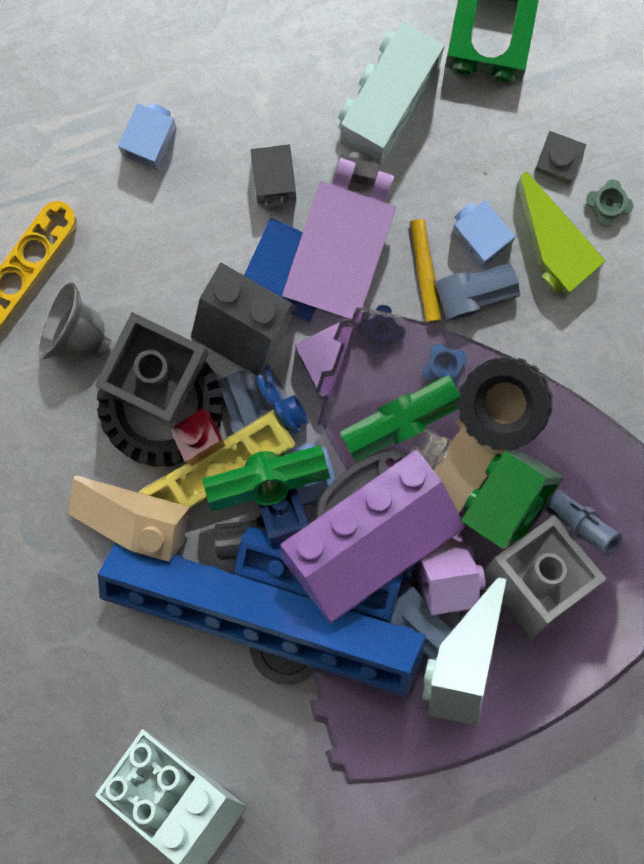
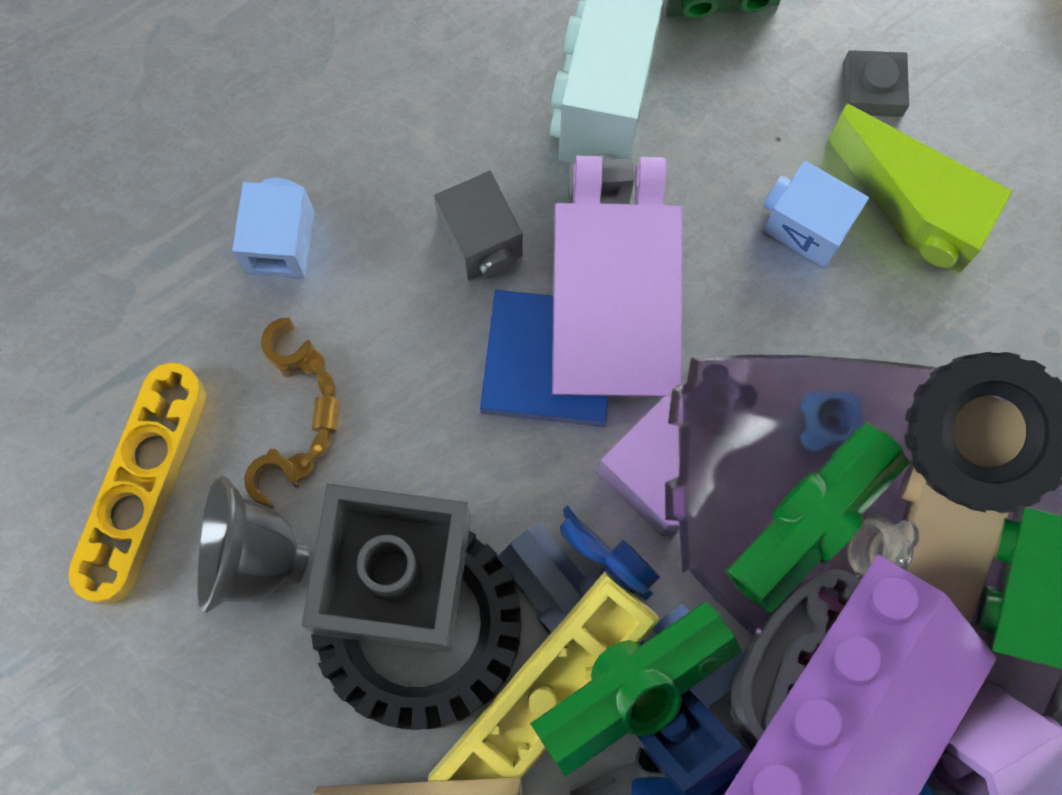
camera: 20 degrees left, 10 degrees down
dark red plate [170,408,225,466] -> none
dark grey slope [191,262,299,376] -> none
yellow piece [409,219,442,323] -> none
sand blue piece [435,262,521,321] -> none
sand green plate [586,179,633,226] -> none
none -> pearl gold piece [244,317,340,509]

